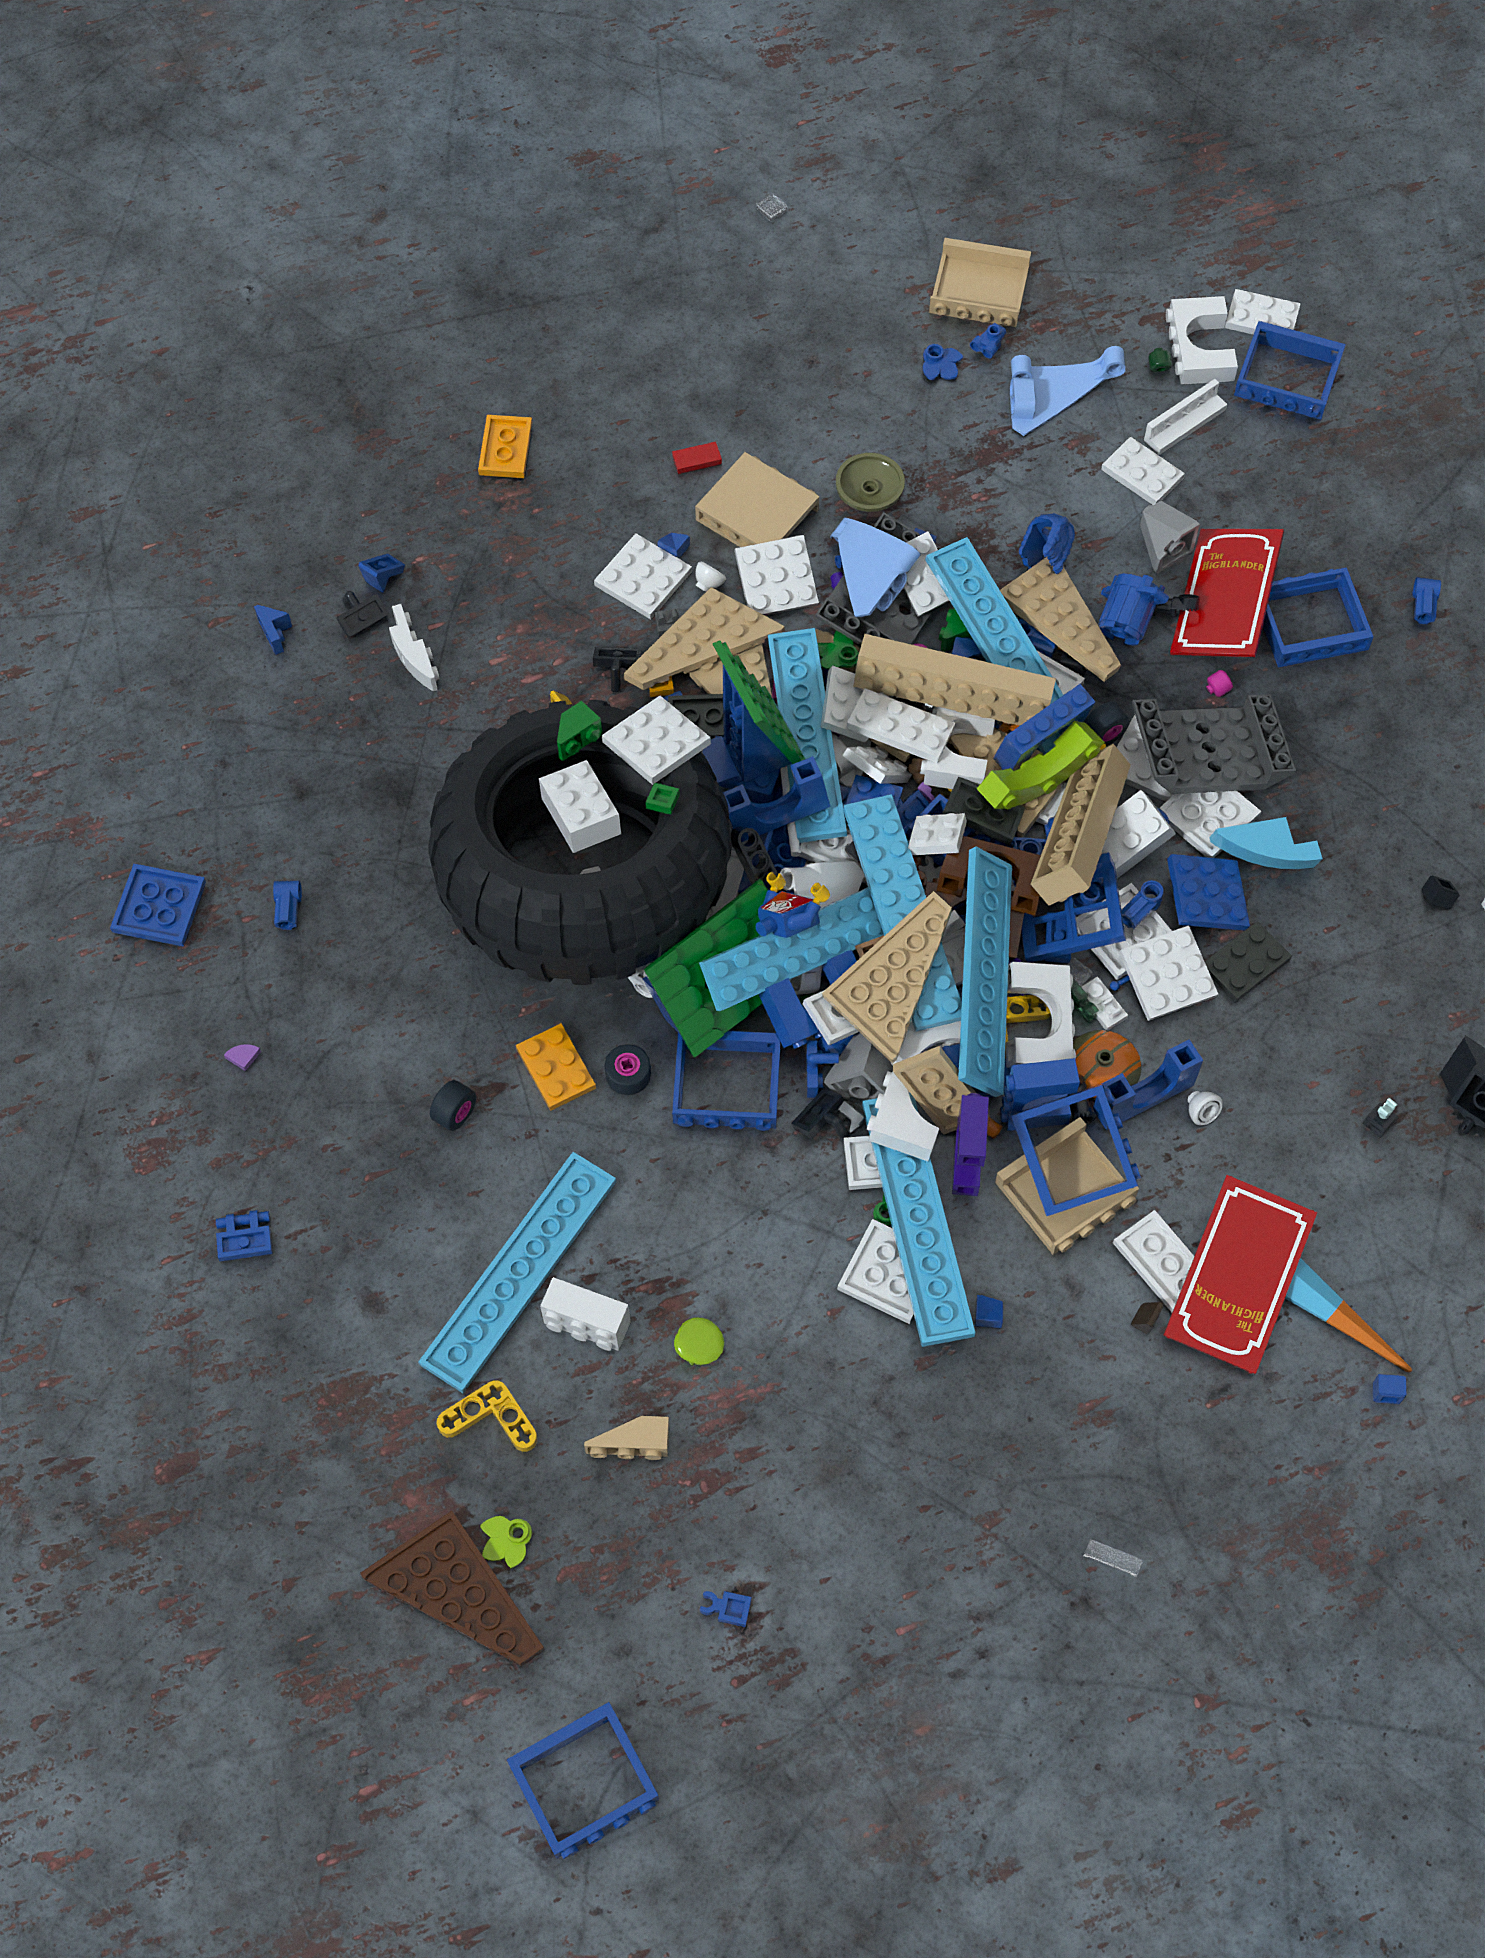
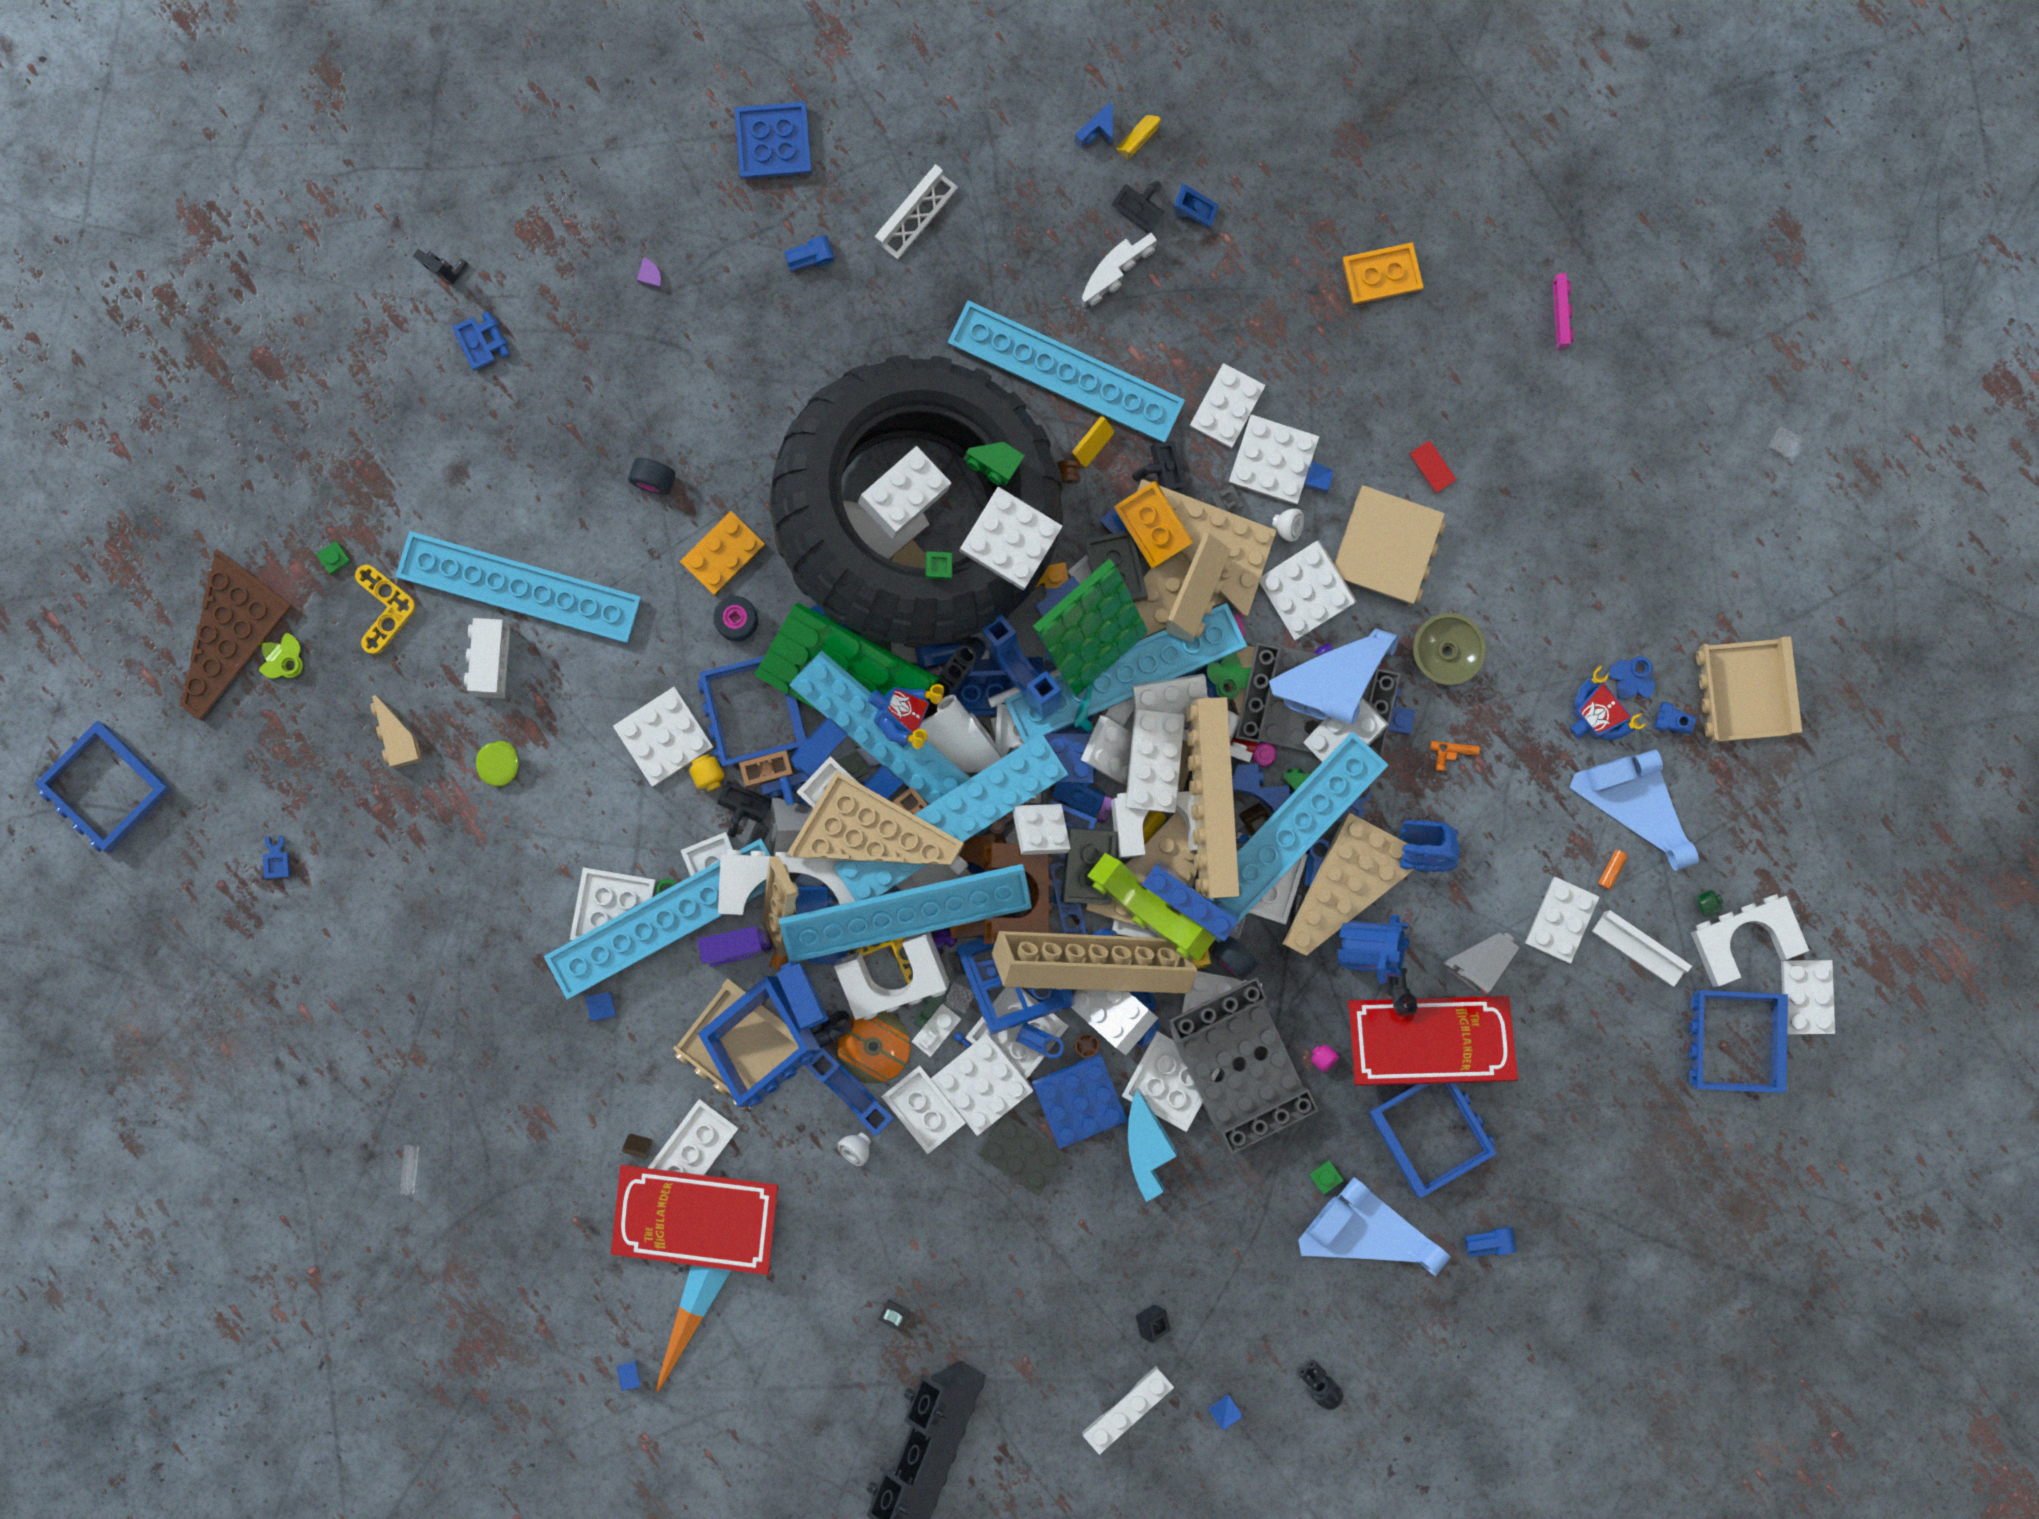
camera: 70 degrees right, 20 degrees up
none -> green plate [316,541,351,575]
none -> black plate [412,249,468,285]
none -> white plate [613,687,714,787]
none -> yellow head [689,754,725,792]
none -> medium nougat brick [739,750,794,789]
none -> white fence [875,164,958,260]
none -> white plate [881,1065,966,1154]
none -> blue piece [915,642,962,670]
none -> medium azure plate [947,301,1185,443]
none -> reddish brown wheel [1074,1033,1099,1058]
none -> teal bar [1075,684,1093,732]
none -> light orange plate [1114,480,1194,568]
none -> yellow slope [1116,115,1160,160]
none -> tan slope [1166,532,1233,643]
none -> white plate [1189,363,1265,449]
none -> light blue panel [1298,1177,1451,1276]
none -> green plate [1308,1160,1344,1195]
none -> orange hose [1430,741,1480,772]
none -> dark pink plate [1553,273,1574,350]
none -> torso [1569,666,1648,740]
none -> orange axle [1597,849,1629,891]

